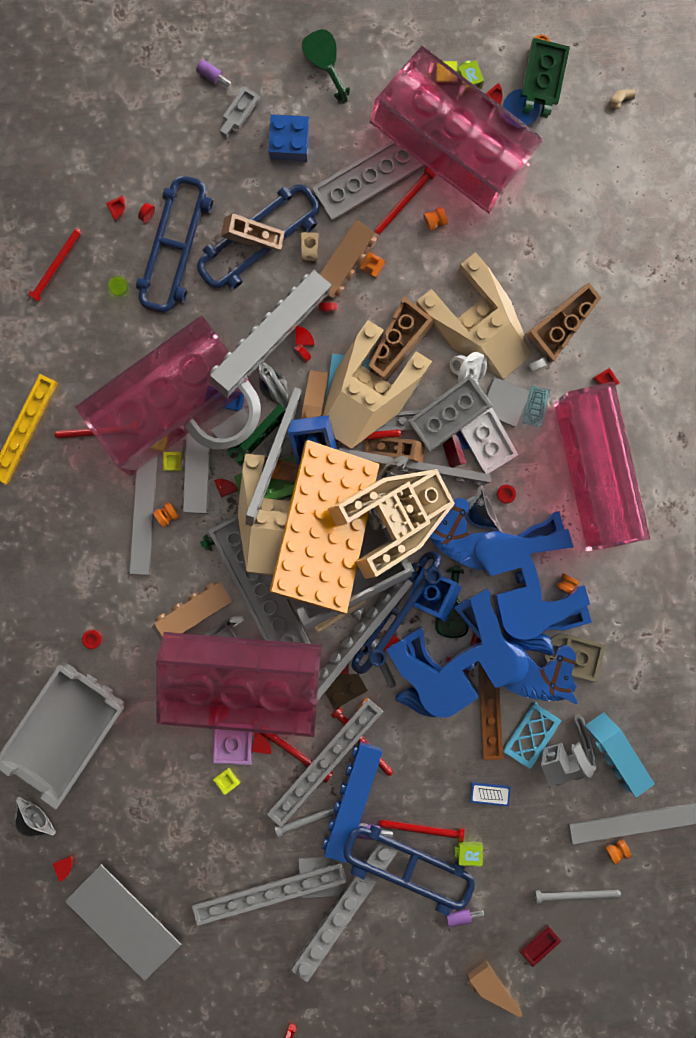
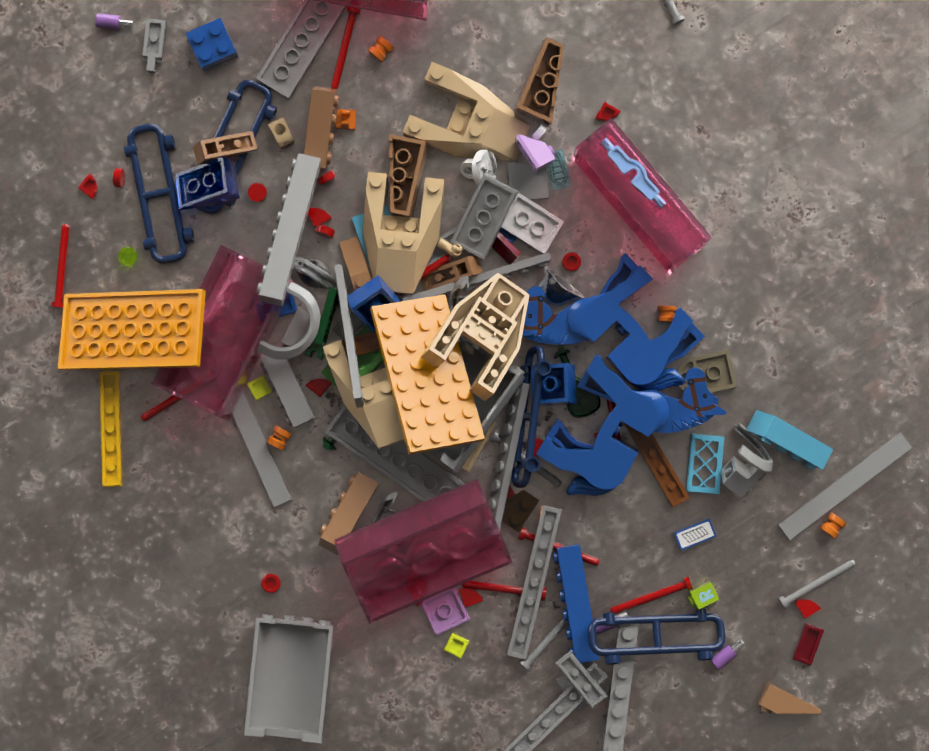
camera: 25 degrees left, 0 degrees up
none -> light orange plate [58,289,206,370]
none -> clear blue slope [175,157,240,210]
none -> red tile [248,183,267,202]
none -> tan arm [436,238,462,257]
none -> lavender slope [515,134,556,173]
none -> light grey tile [555,651,607,709]
none -> light blue piece [600,138,666,208]
none -> red tile [794,599,821,619]

